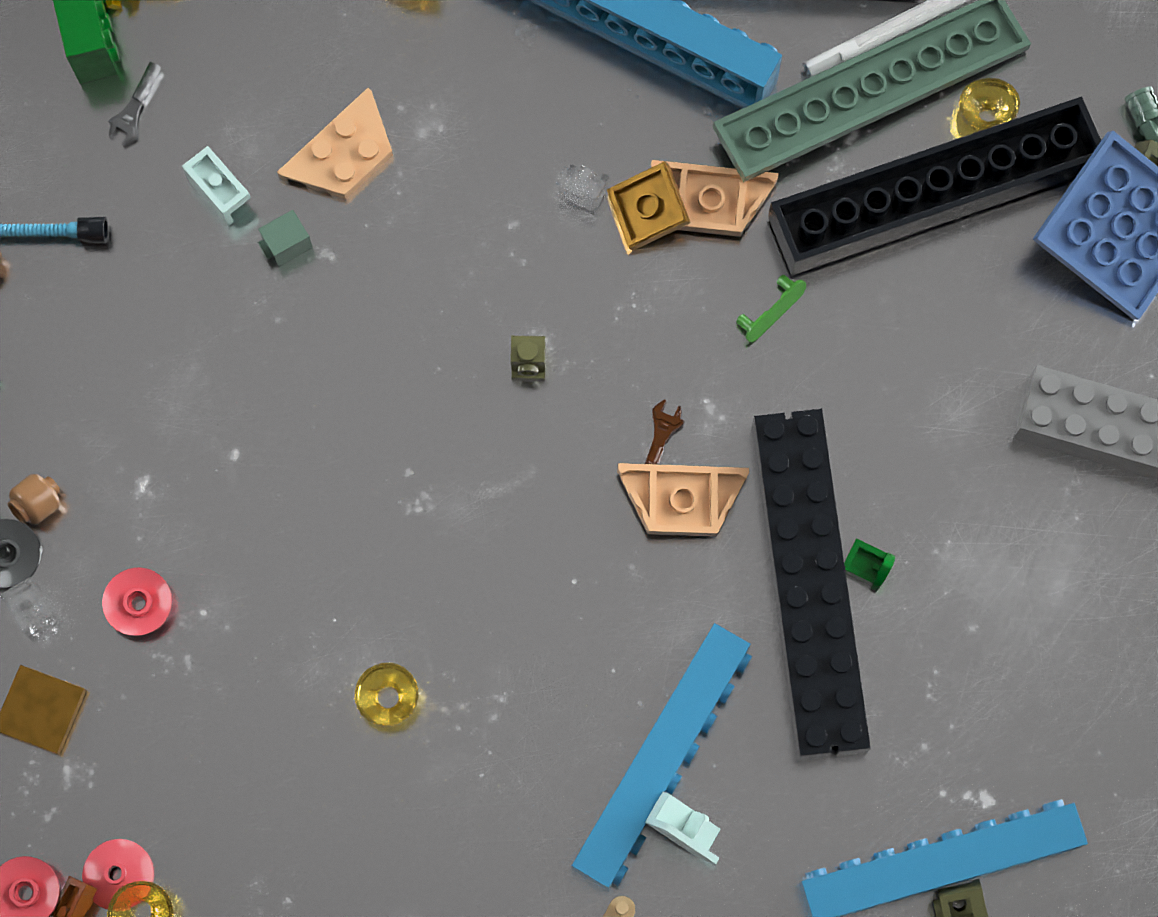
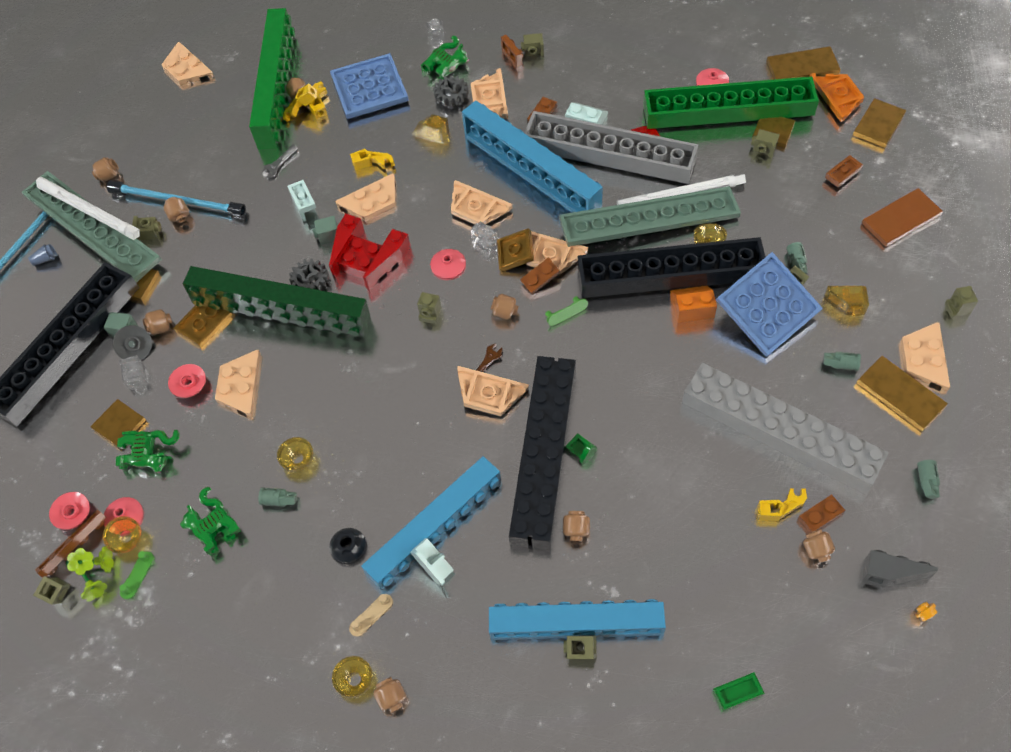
camera: 20 degrees right, 15 degrees down
none -> green animal [116,430,180,473]
none -> pearl gold tile [173,305,234,348]
none -> green animal [180,487,241,556]
none -> dark green brick [182,266,371,337]
none -> light nougat wing [215,350,261,417]
none -> sand green hinge [258,487,297,507]
none -> dark grey gear [289,259,329,290]
none -> red wedge [329,213,411,290]
none -> black piece [329,528,367,565]
none -> yellow piece [350,149,395,171]
none -> coral dish [430,249,466,279]
none -> light nougat wing [451,180,512,227]
none -> medium nougat head [490,294,519,320]
none -> dark orange plate [520,257,560,295]
none -> medium nougat head [563,511,590,542]
none -> orange slope [671,286,717,323]

